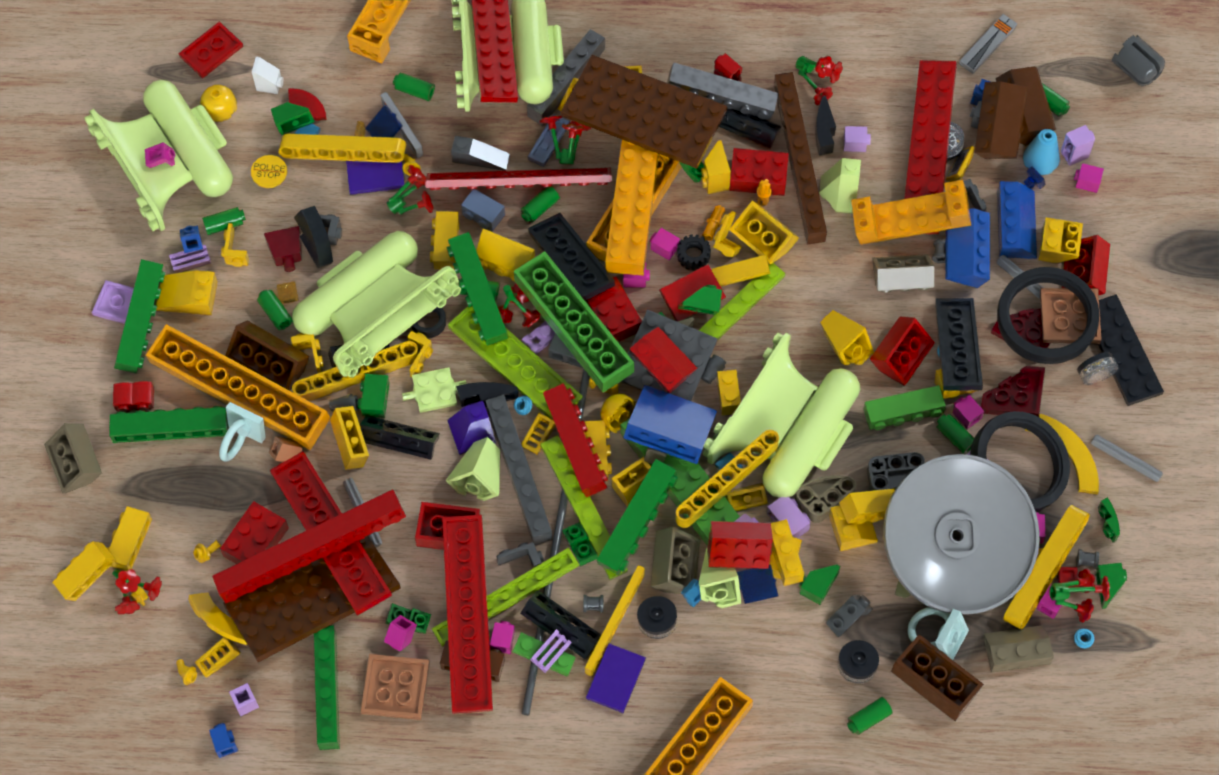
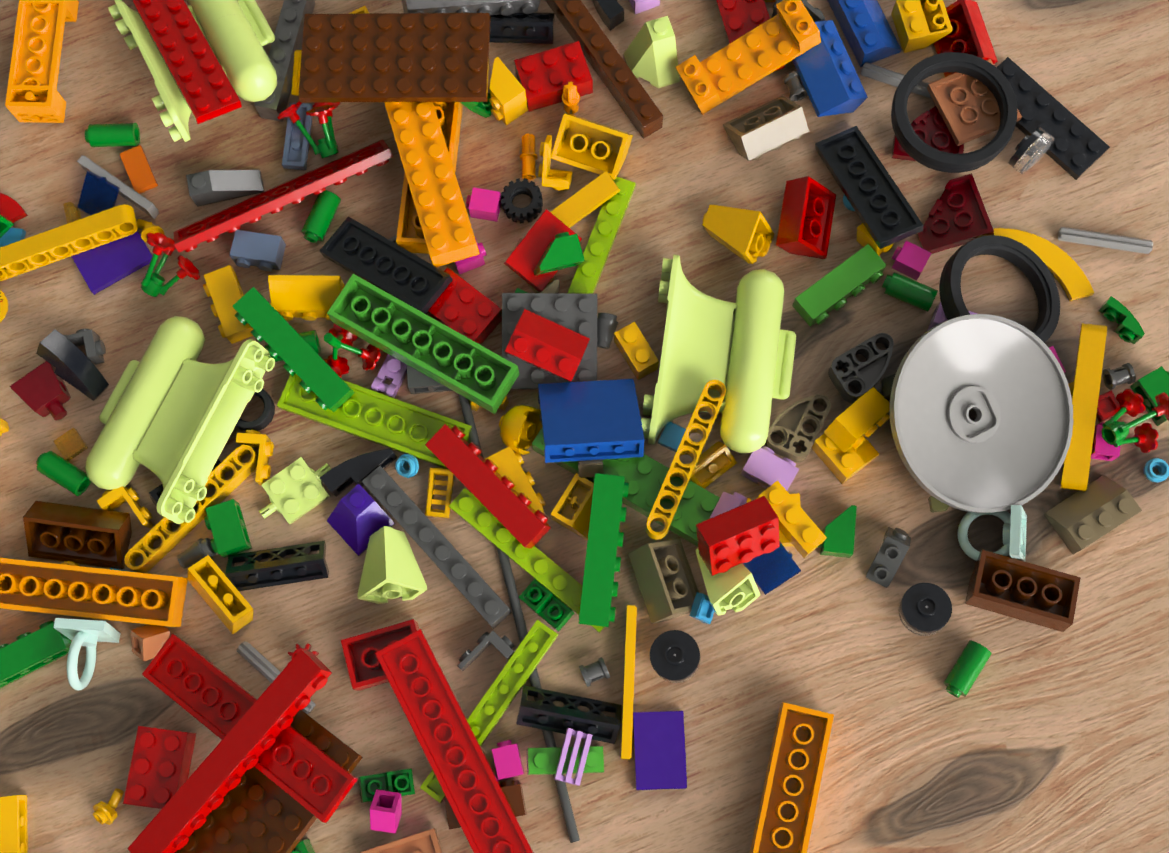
camera: 20 degrees left, 10 degrees up
none -> orange tile [119,145,158,194]

